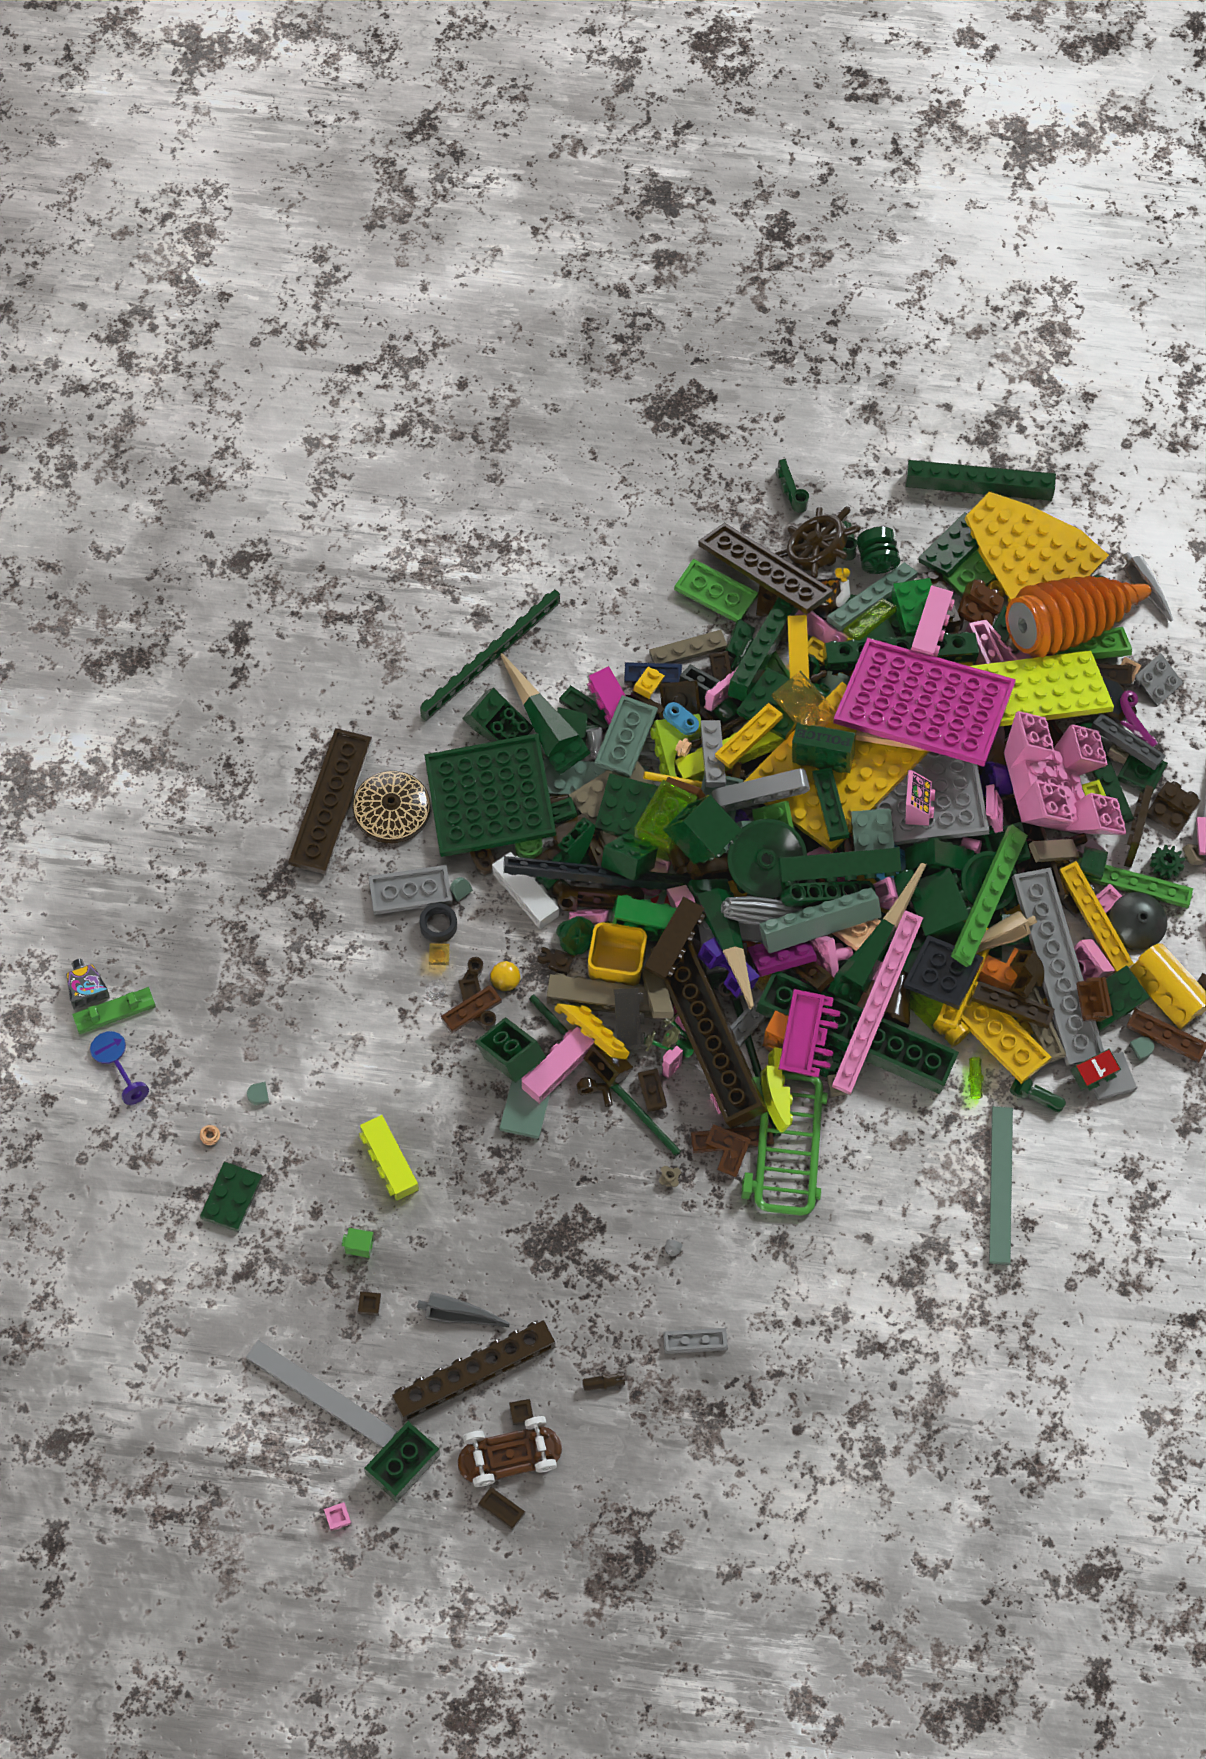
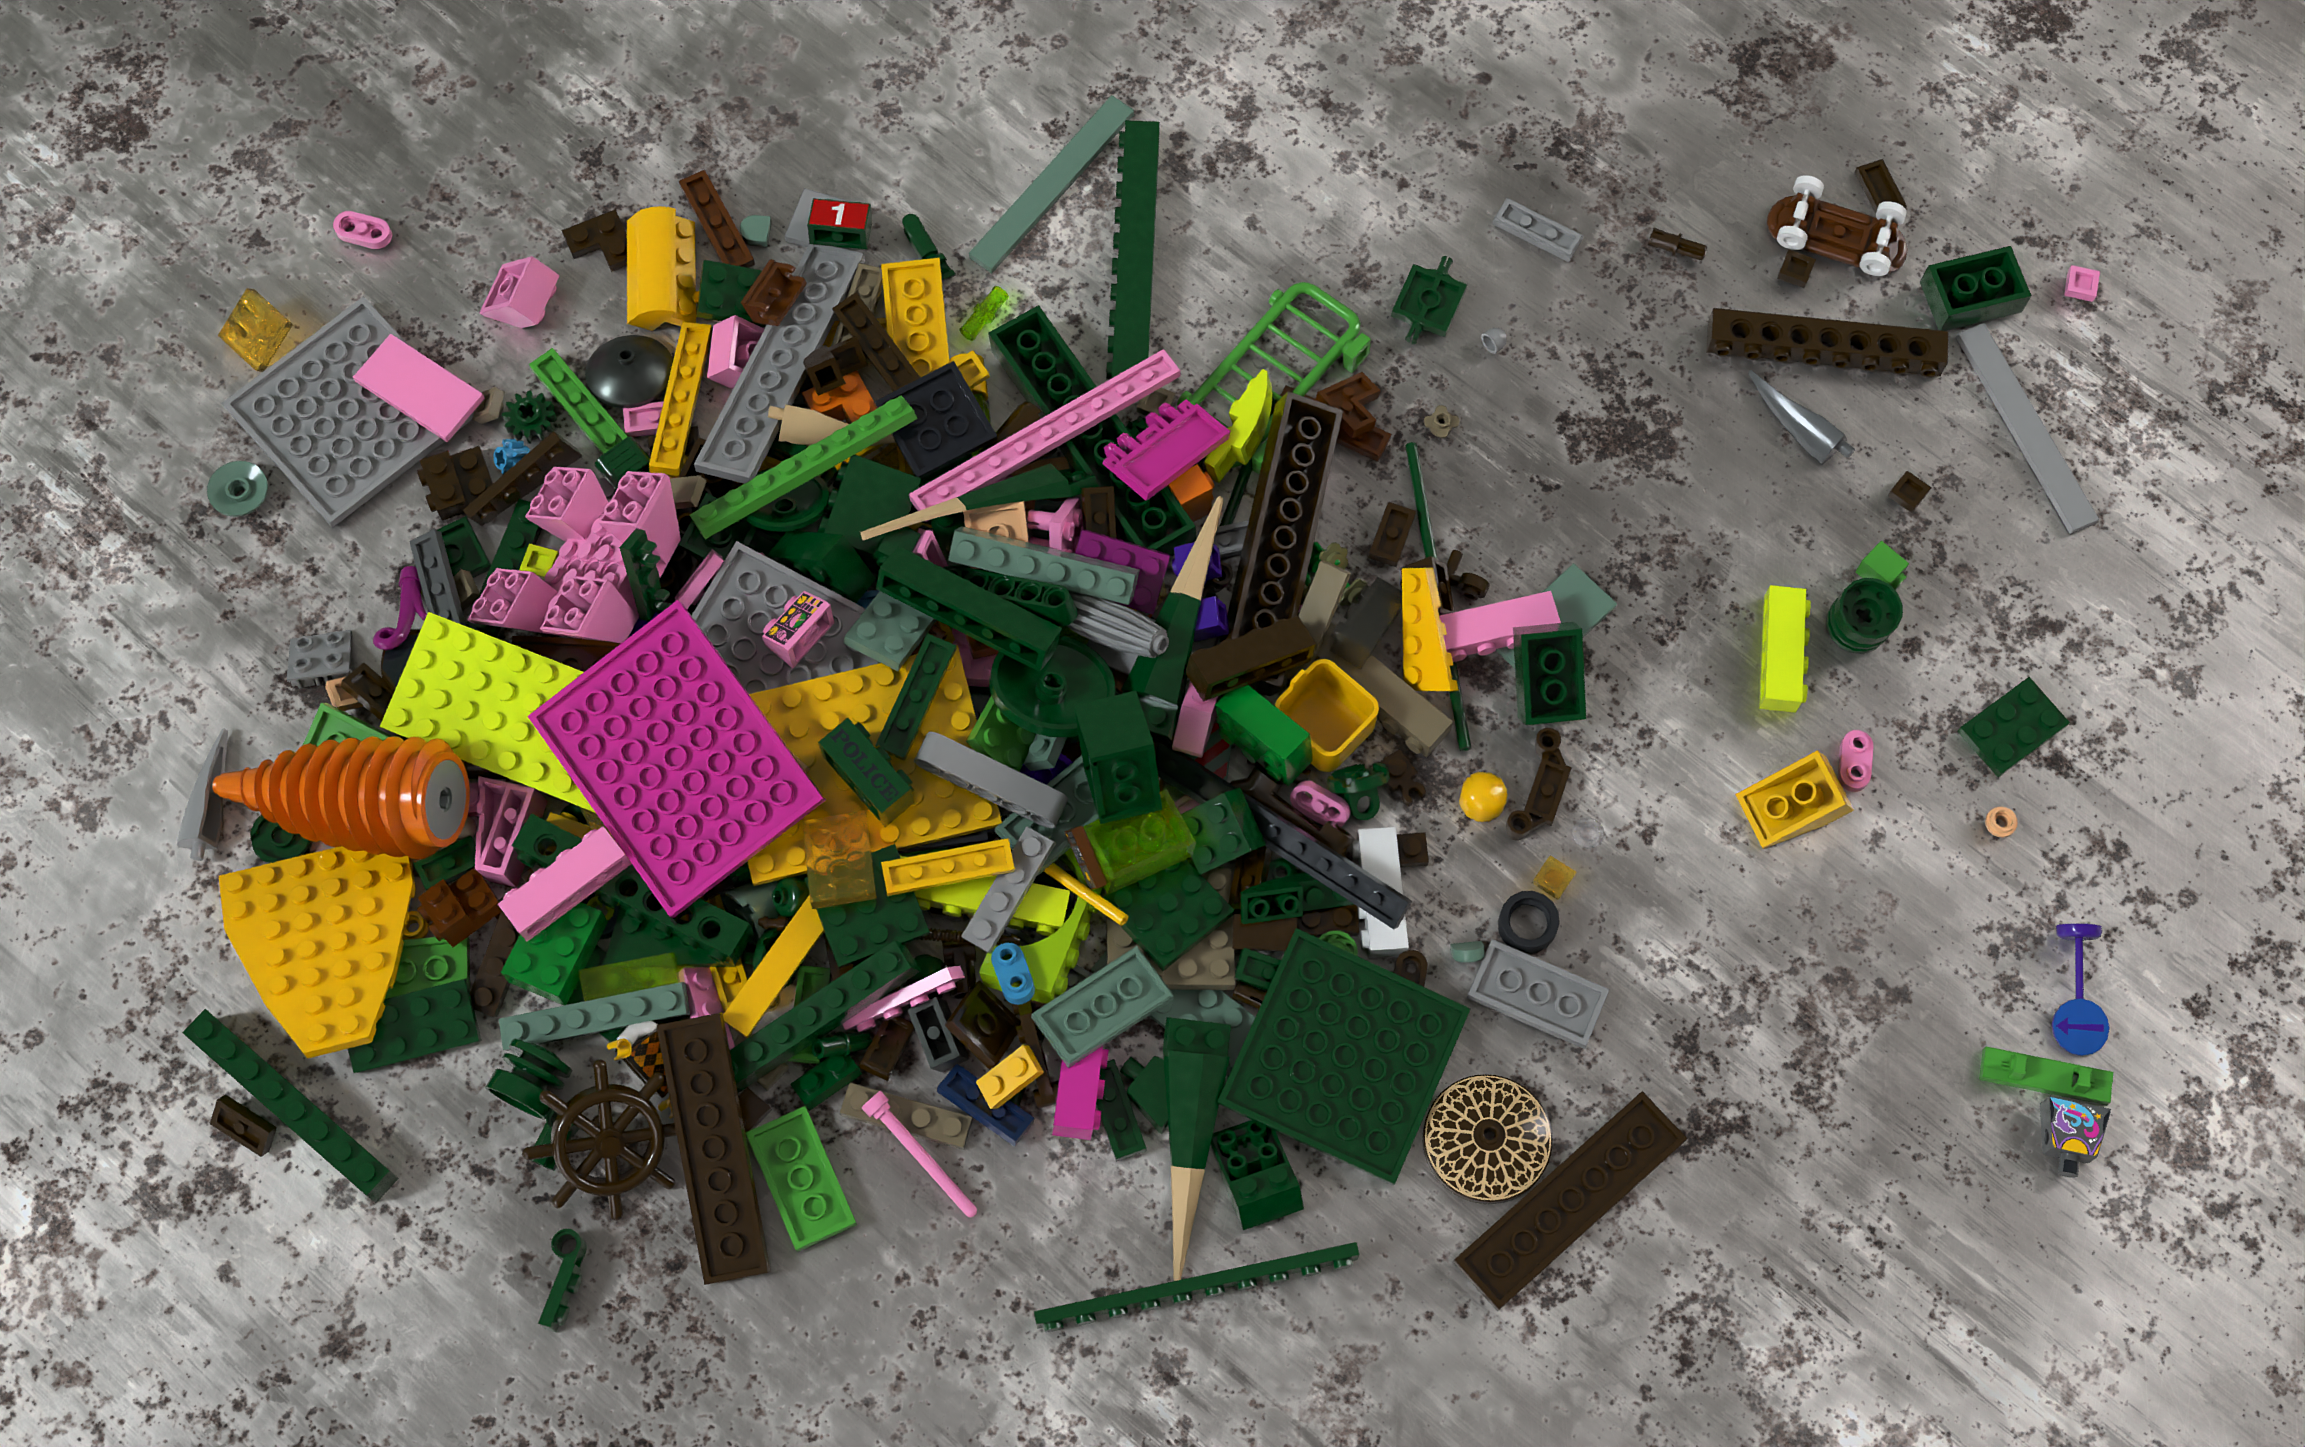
camera: 145 degrees left, 5 degrees up
sand green tile [247,1082,269,1105] -> none
reddish brown tile [441,985,502,1034] -> none
light grey piece [586,727,604,760] -> none
bright pink plate [662,1046,683,1079] -> none
light nougat plate [675,738,692,757] -> none
clear yellow plate [798,703,820,726] -> none
none -> dark brown plate [210,1094,277,1157]
none -> dark azure gear [494,439,530,474]
none -> dark green plate [619,528,672,621]
none -> bright pink piece [861,1090,977,1217]
none -> dark green brick [1106,120,1160,380]
none -> dark green plate [1391,256,1468,344]
none -> dark brown plate [1396,832,1429,868]
none -> yellow slope [1735,750,1854,849]
none -> dark green wheel [1826,578,1903,654]
none -> bright pink plate [1838,730,1873,792]

